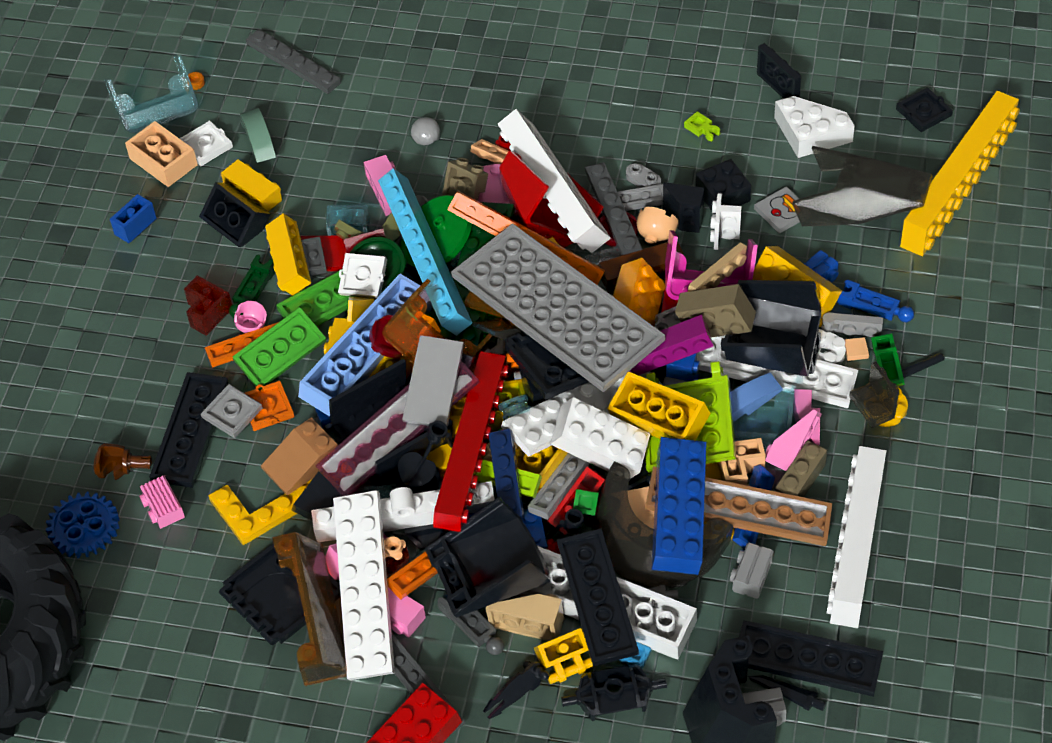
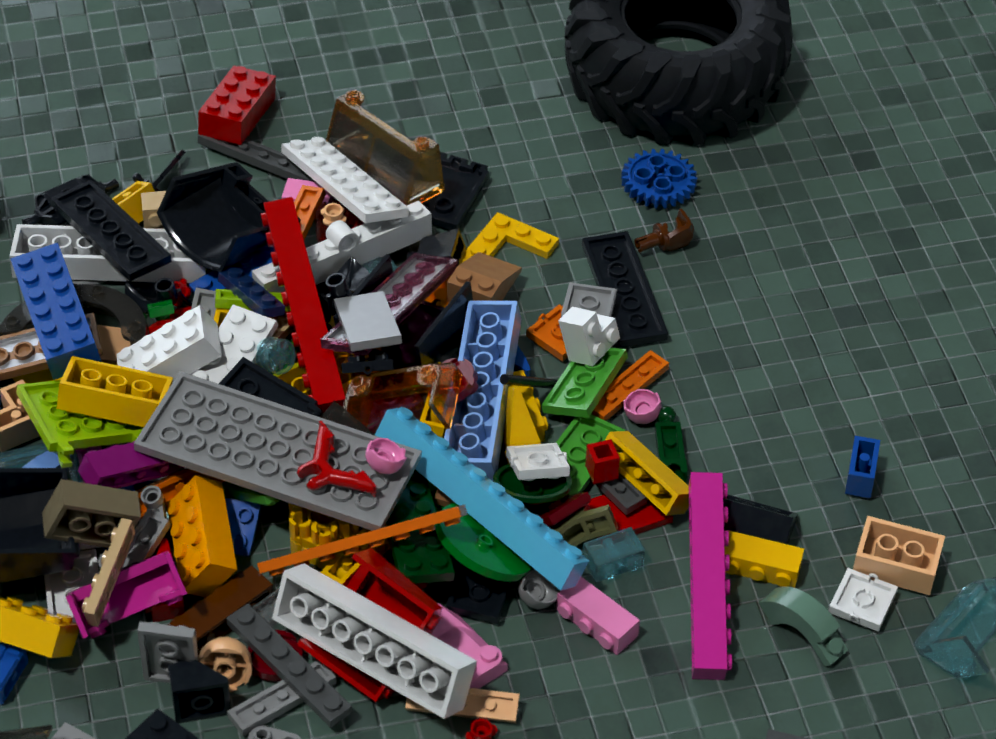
camera: 150 degrees right, 5 degrees down
bright pink brick [139,475,185,529] -> none
clear red brick [184,275,232,336] -> none
orange tile [185,72,205,90] -> none
light grey hair [411,117,441,146] -> none
dark tan plate [442,157,488,201] -> none
white bracket [710,193,741,250] -> none
none -> light grey plate [137,622,198,683]
none -> red piece [297,420,377,498]
none -> bright pink hair [365,438,407,475]
none -> black bar [500,374,558,389]
none -> white brick [558,307,620,366]
none -> red brick [585,439,620,484]
none -> dark pink brick [688,472,732,680]

